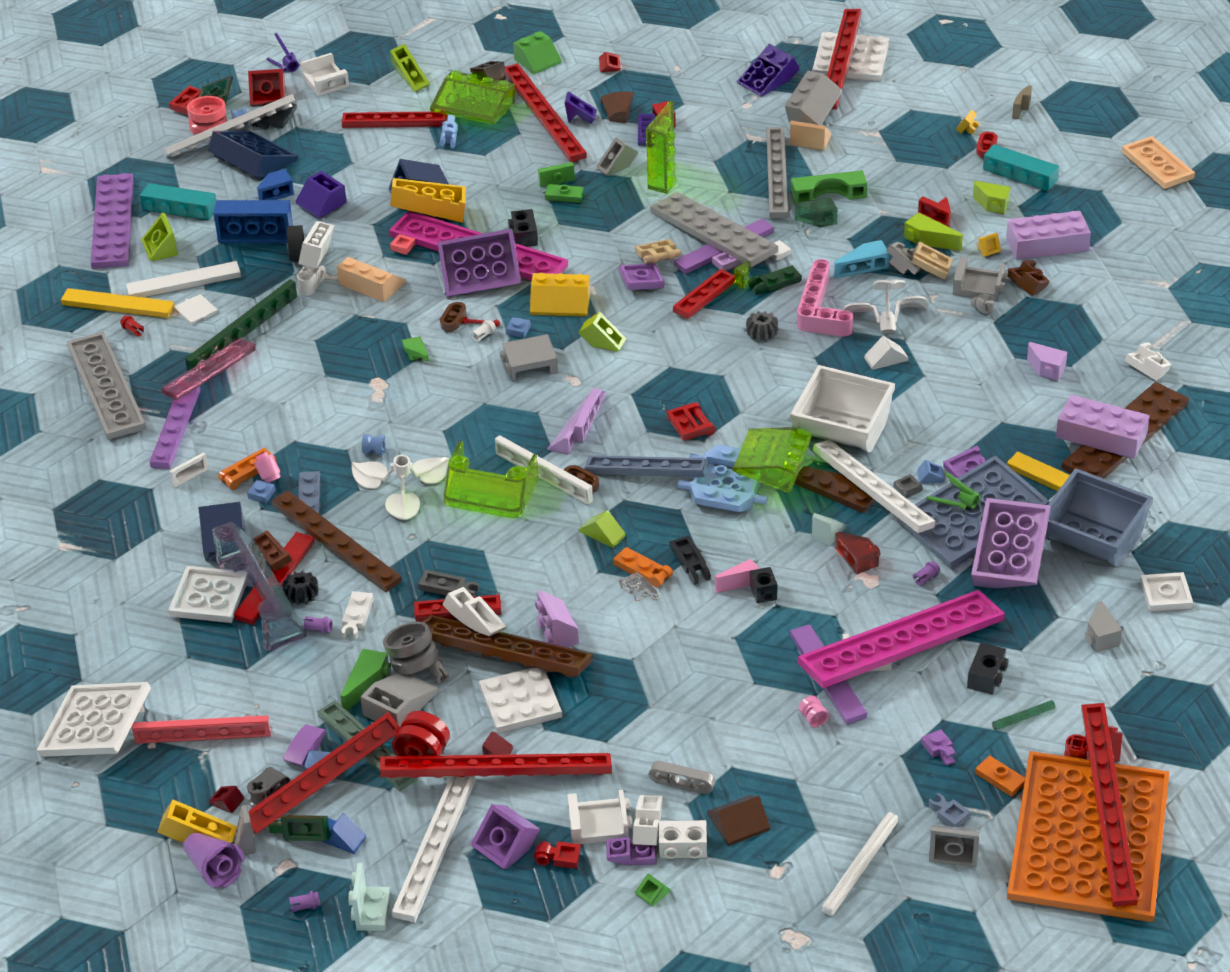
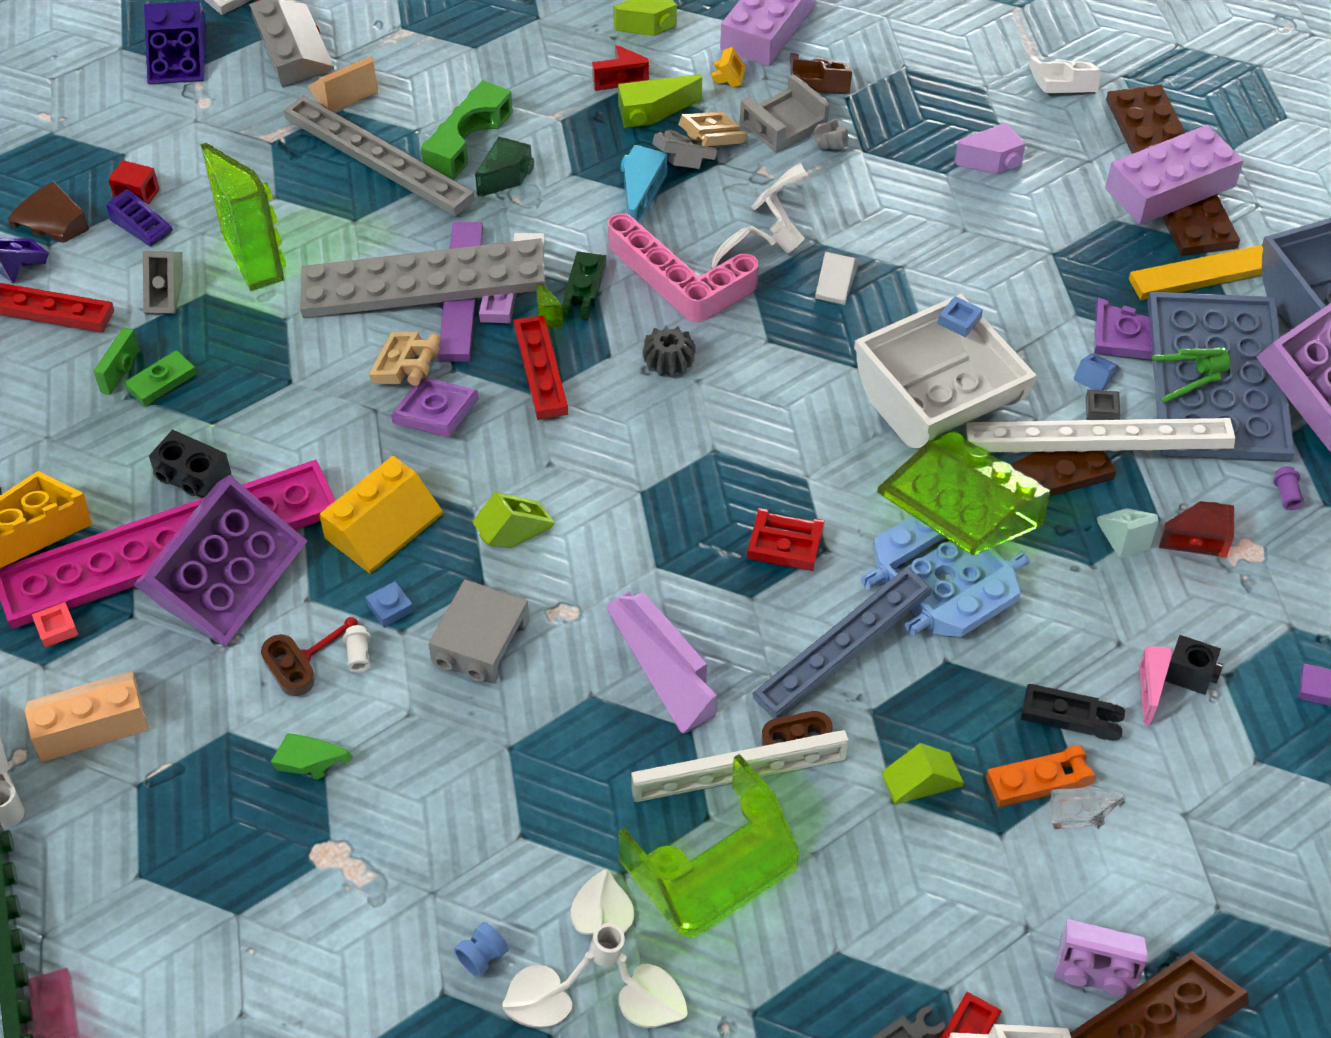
camera: 55 degrees left, 10 degrees up
none -> medium blue plate [938,296,983,338]

